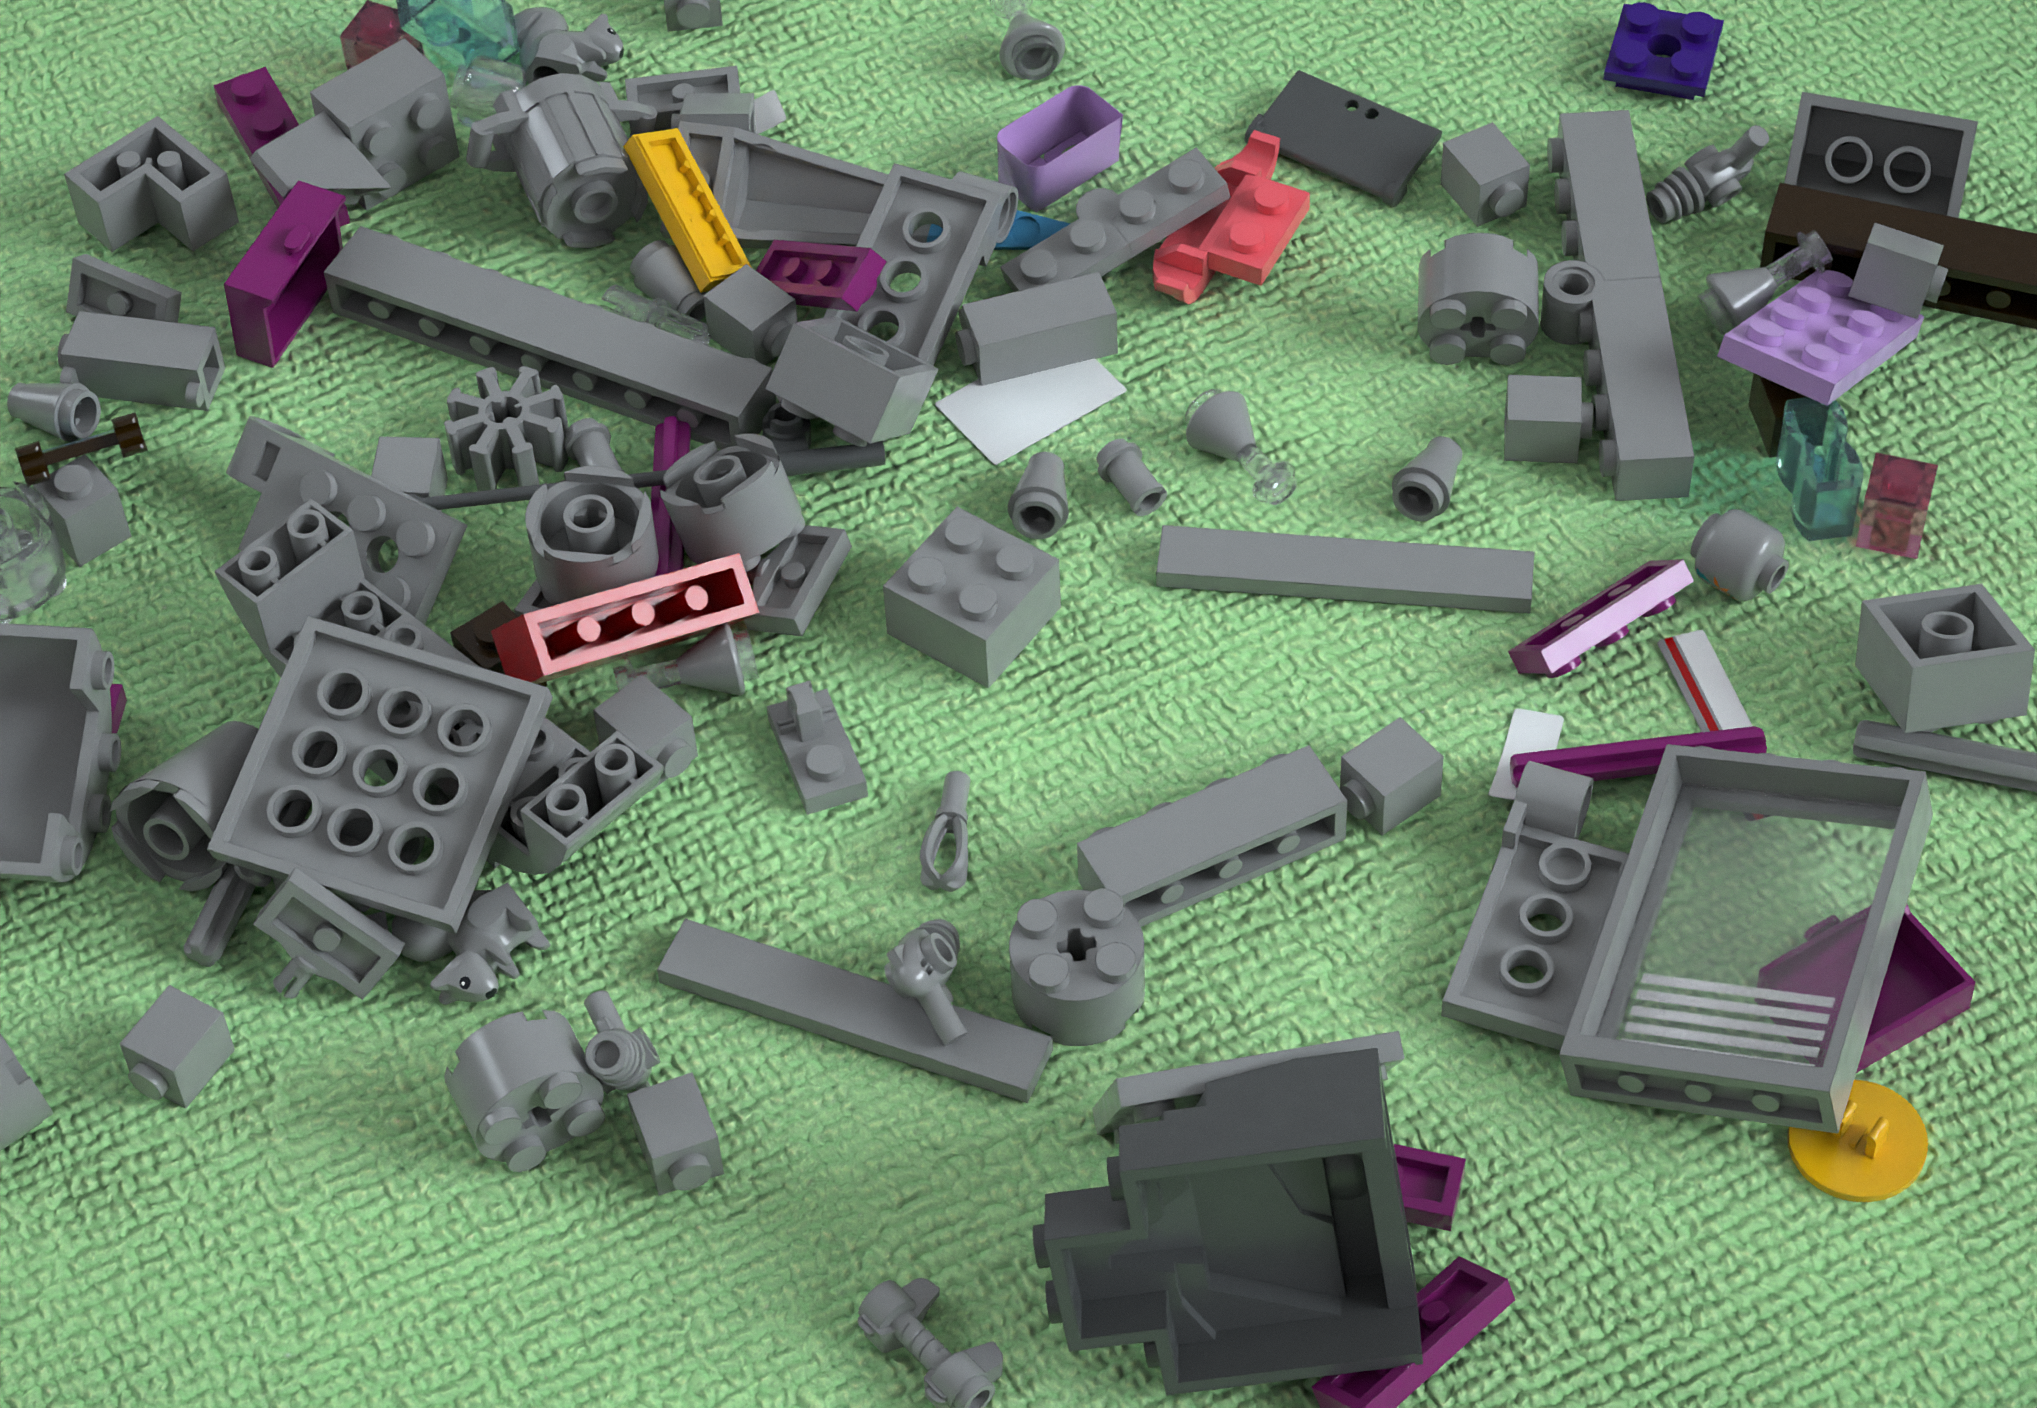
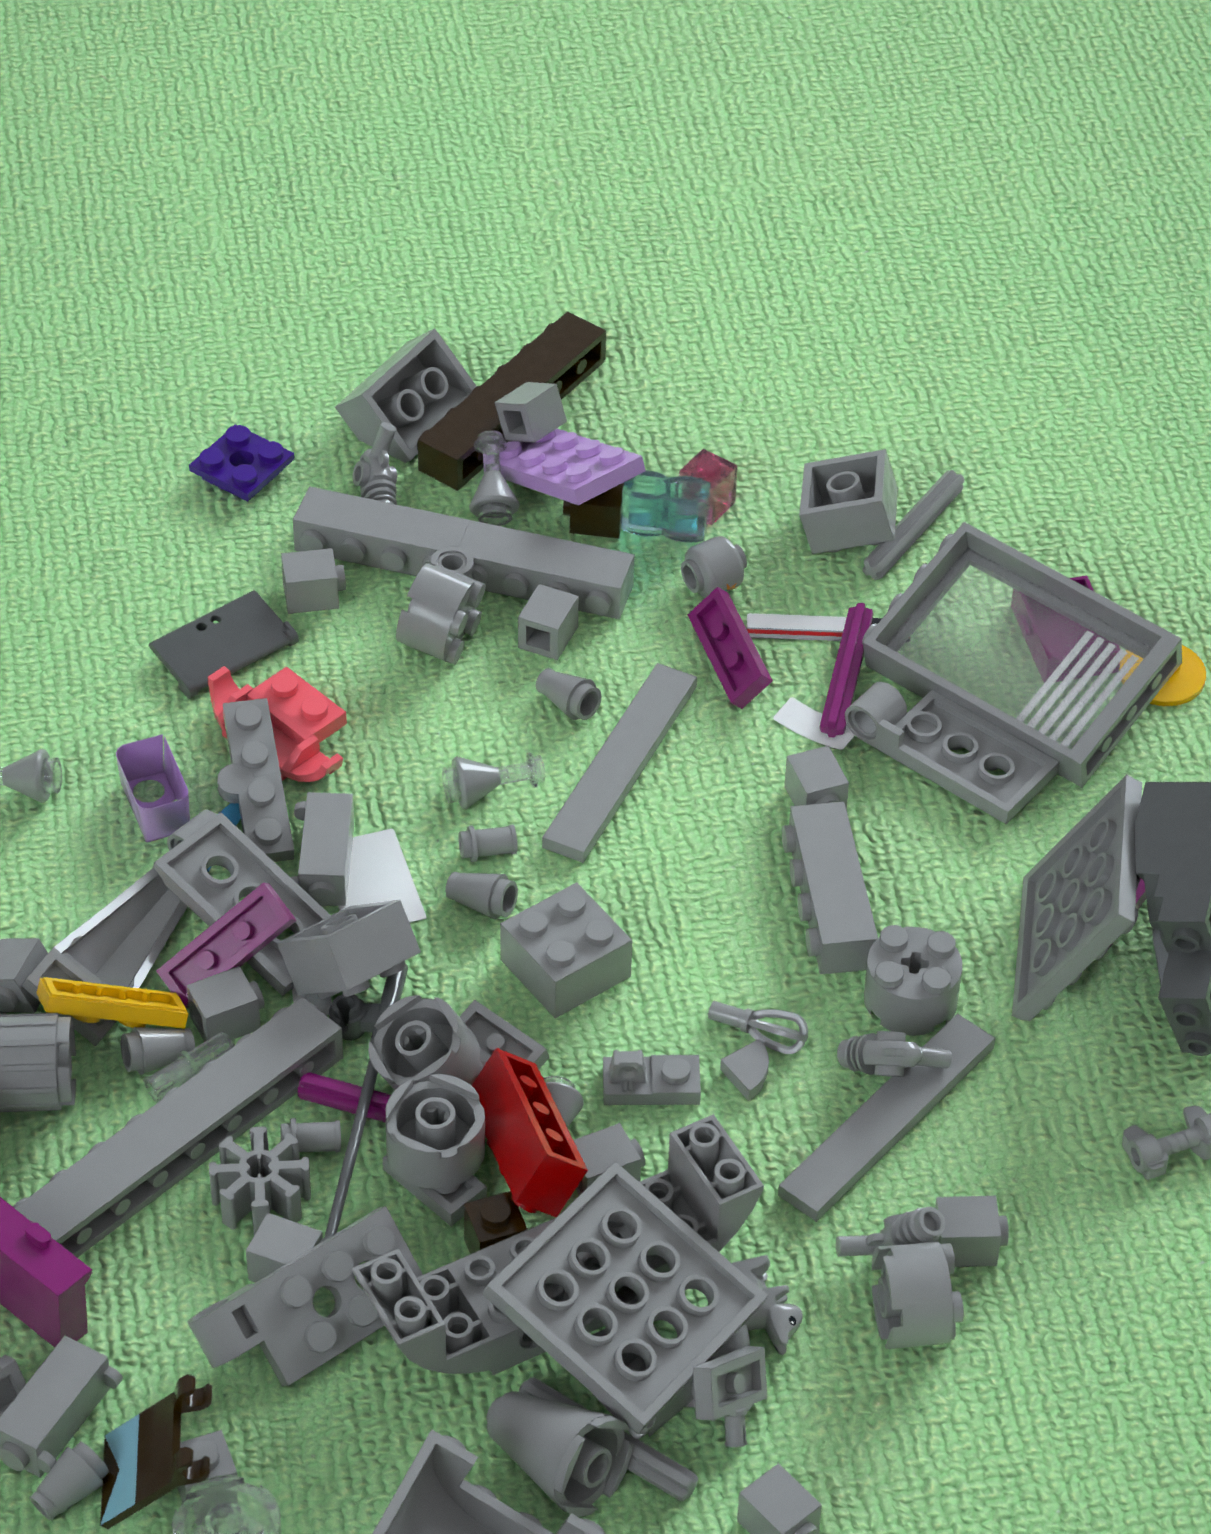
camera: 75 degrees left, 5 degrees down
none -> light grey tile [720,1038,769,1101]

